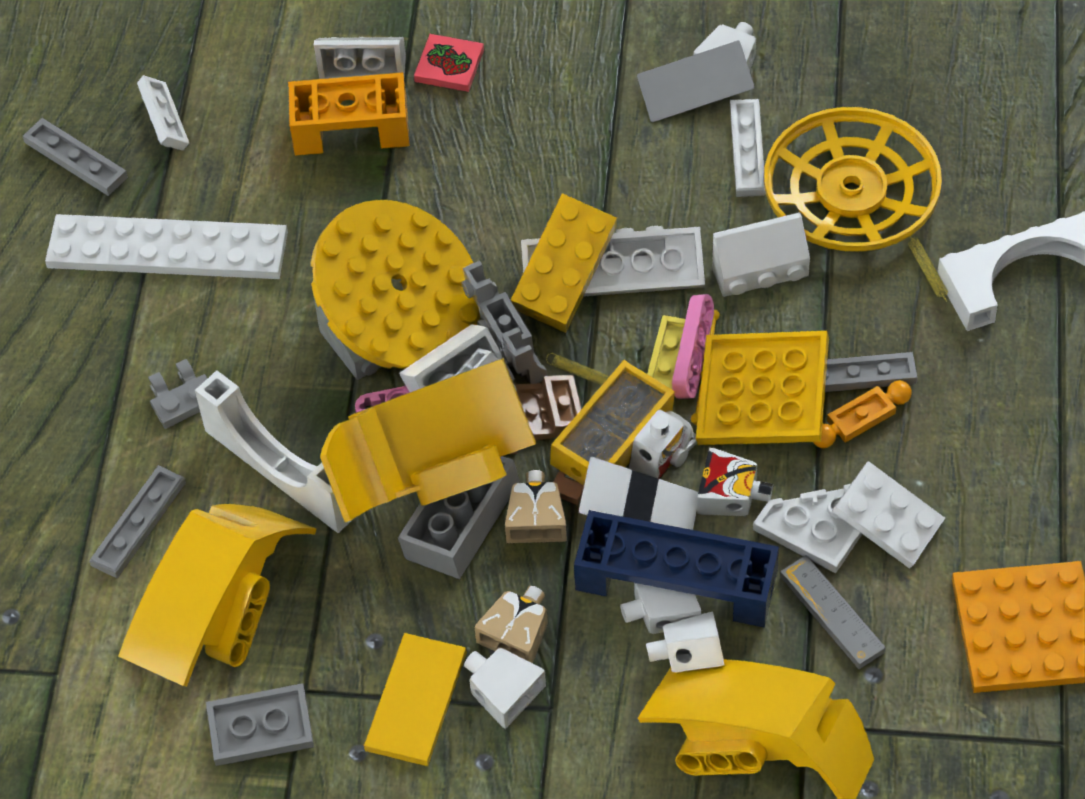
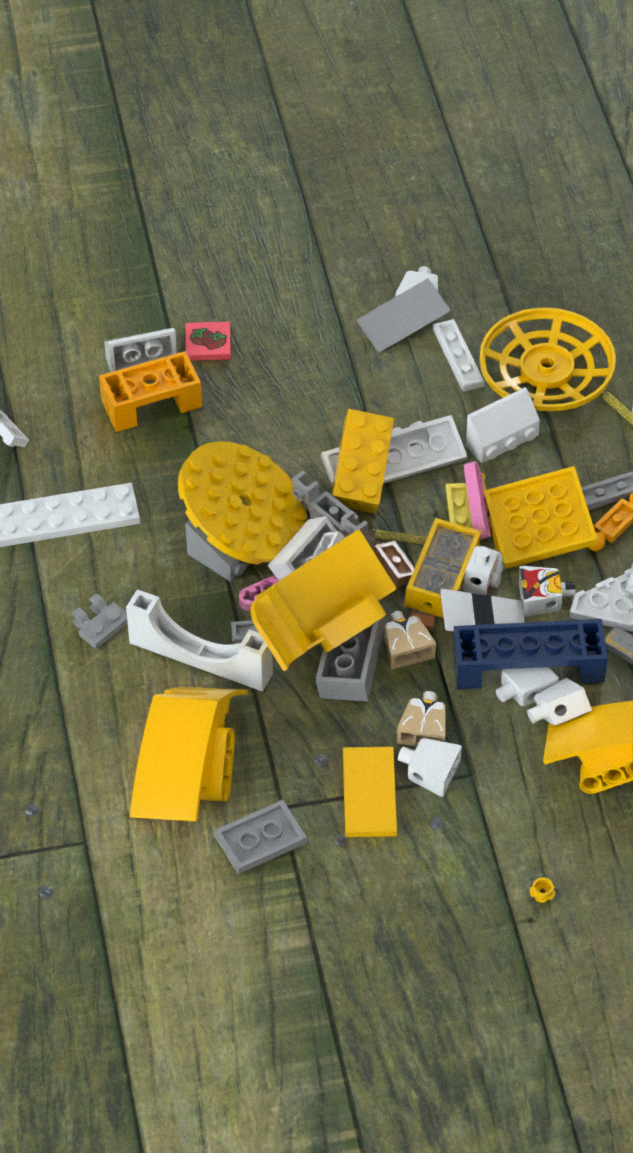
camera: 20 degrees left, 5 degrees down
light grey tile [89,465,186,578] -> none

